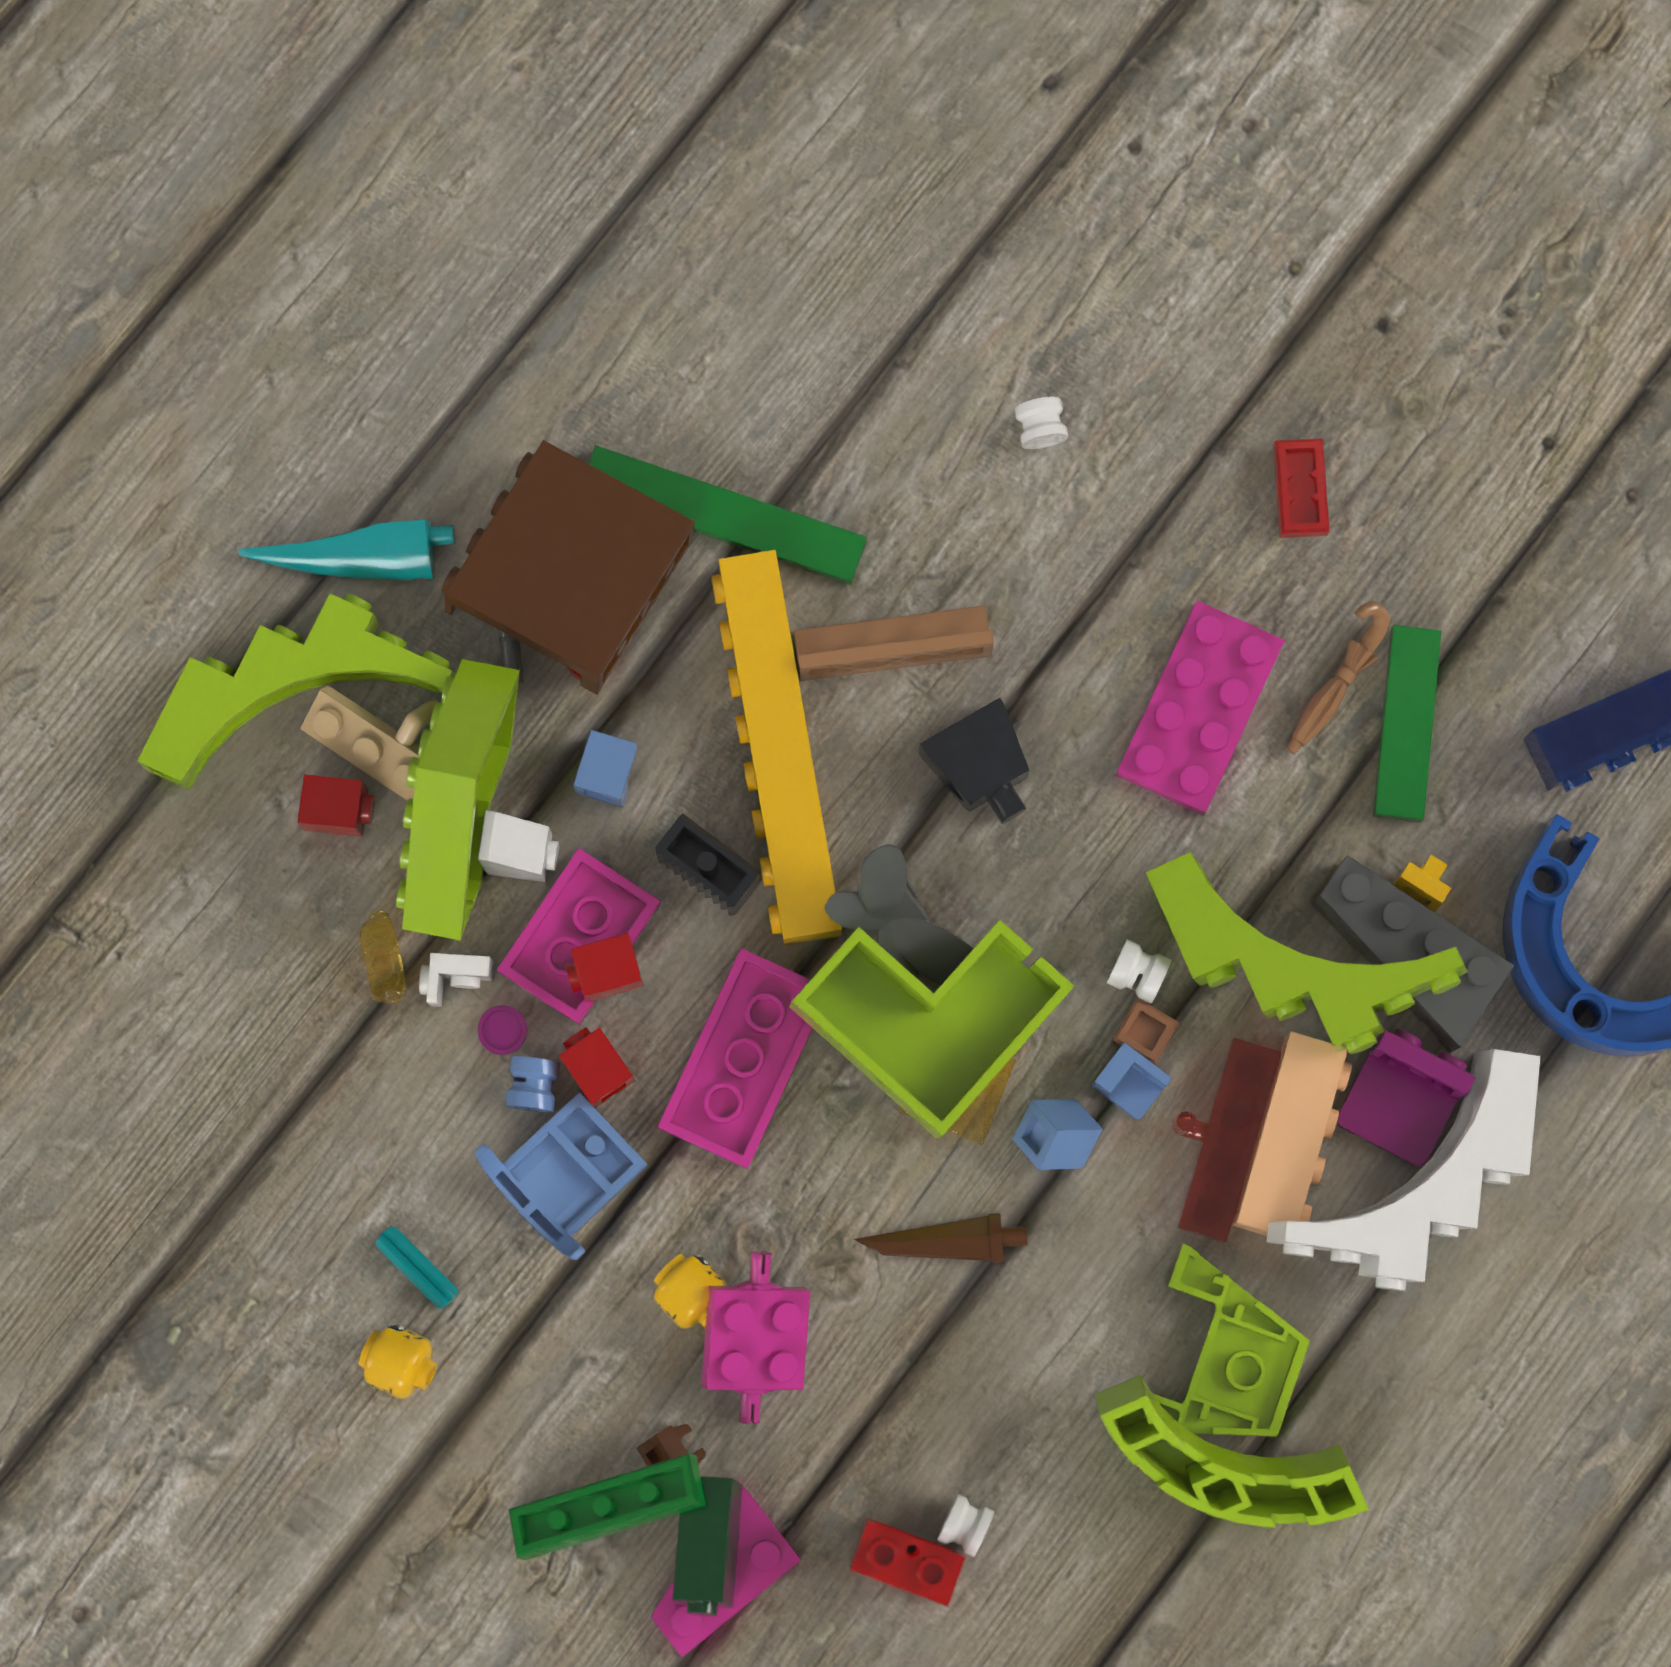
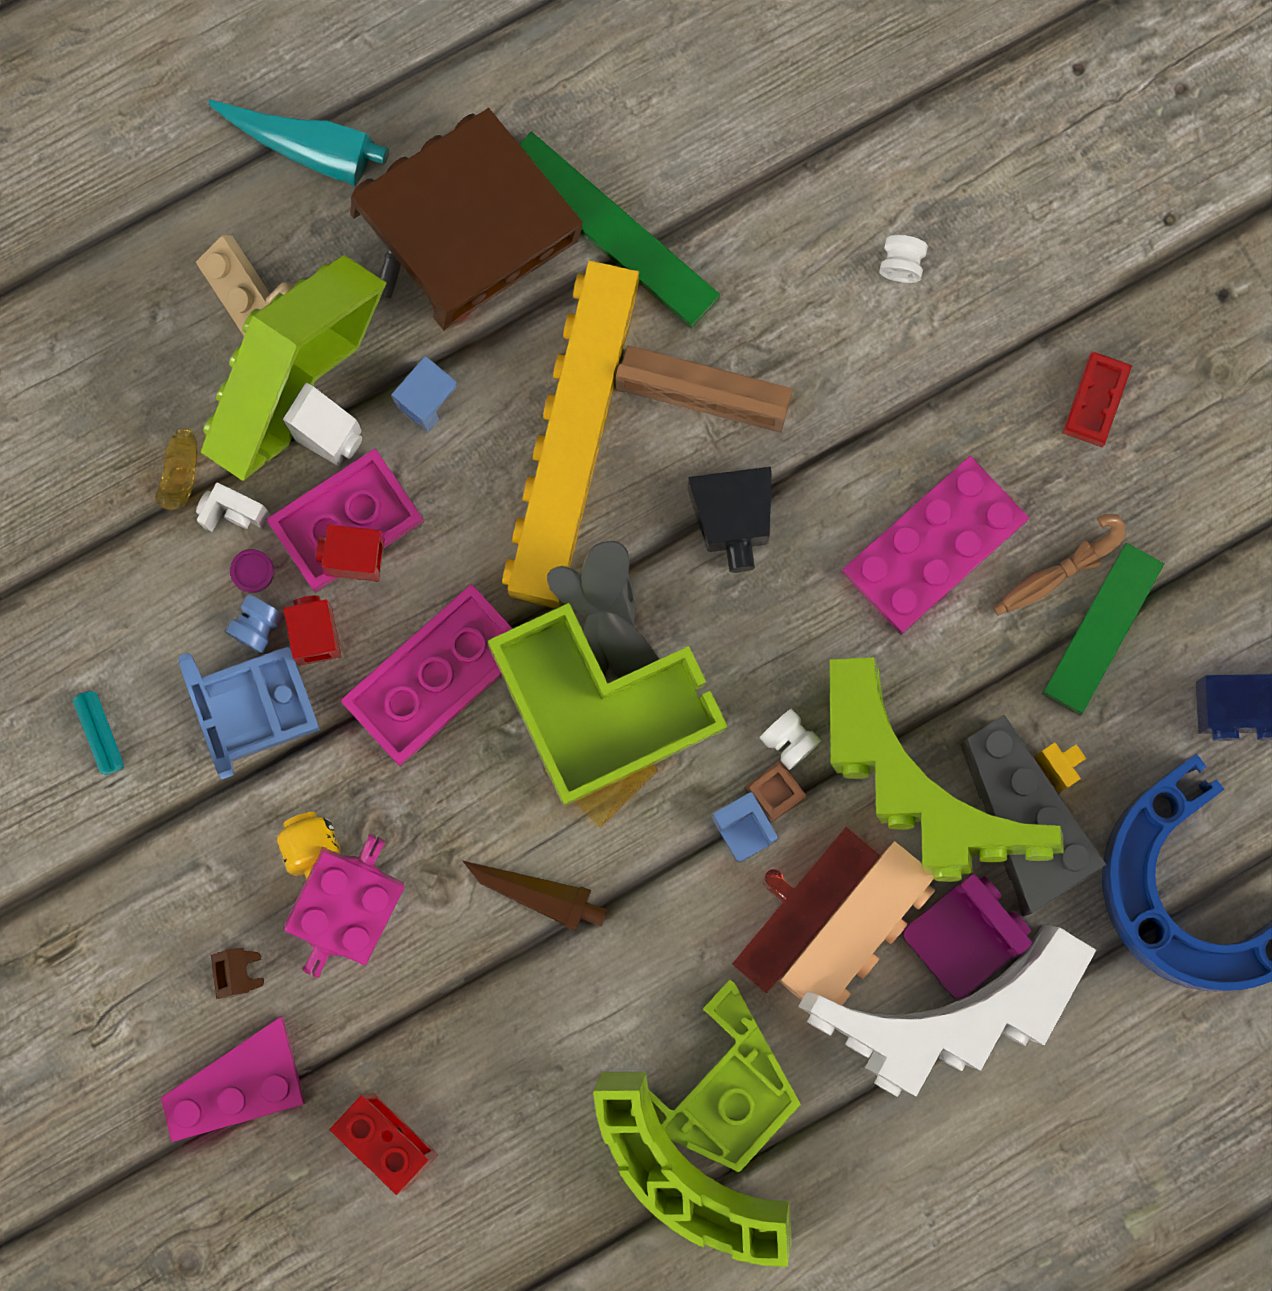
camera: 25 degrees right, 0 degrees up
lime arch [137,593,455,790] -> none
red brick [297,774,375,837] -> none
yellow head [359,1324,438,1399] -> none
green tile [509,1453,706,1561] -> none
black brick [655,813,762,916] -> none
dark green brick [672,1476,742,1616] -> none
white wheel [937,1494,995,1557] -> none
medium blue panel [1012,1099,1103,1170] -> none

